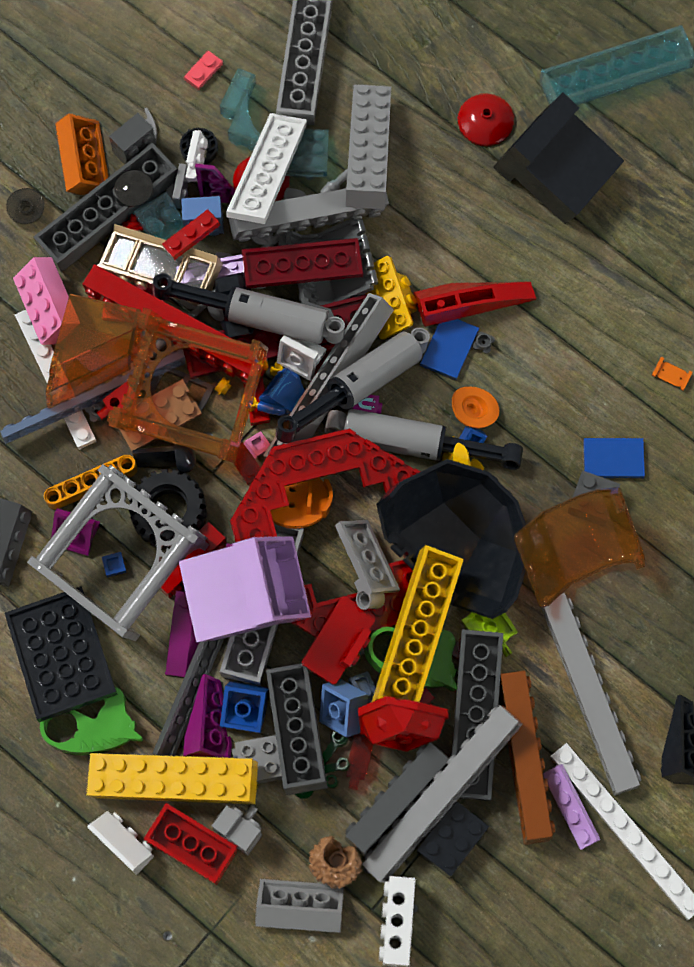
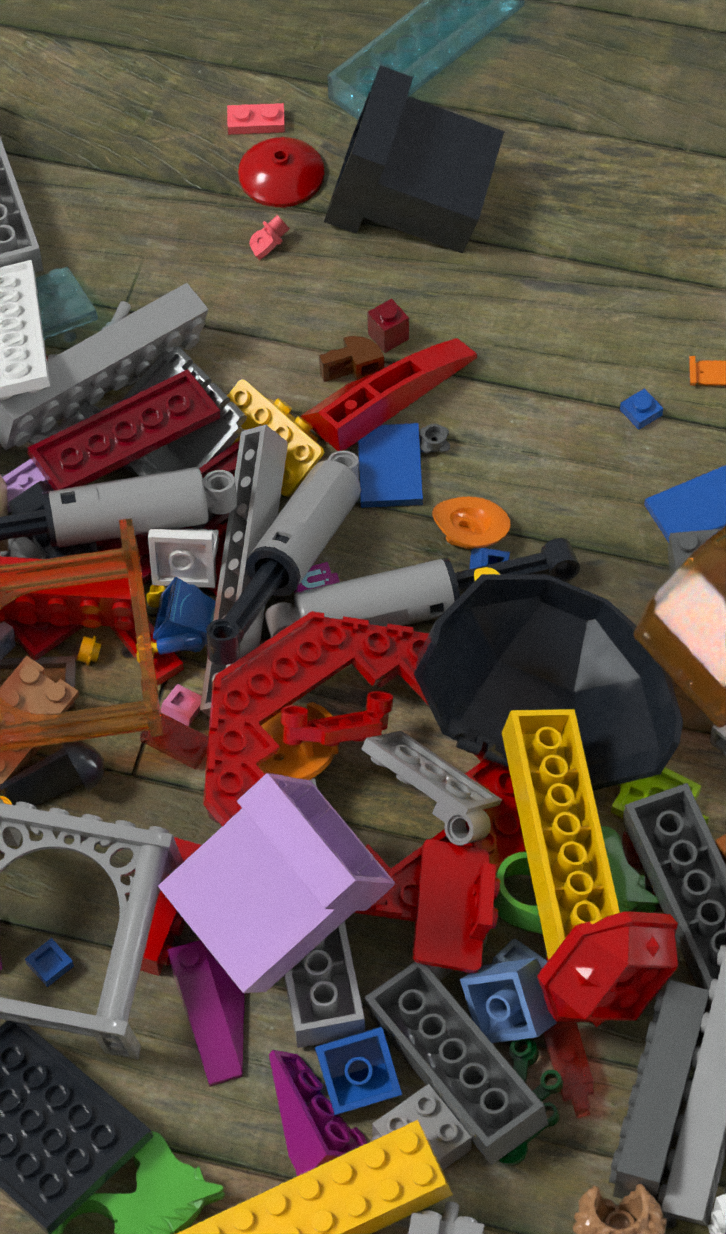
camera: 25 degrees left, 15 degrees down
black tyre [129,469,207,549] -> none
dark grey plate [152,638,224,756] -> none
light grey brick [346,85,391,209] -> none
none -> coral plate [227,103,285,135]
none -> coral piece [249,215,290,260]
none -> red plate [281,691,393,746]
none -> reddish brown brick [319,336,384,382]
none -> dark red brick [367,298,409,353]
none -> blue plate [620,388,663,430]

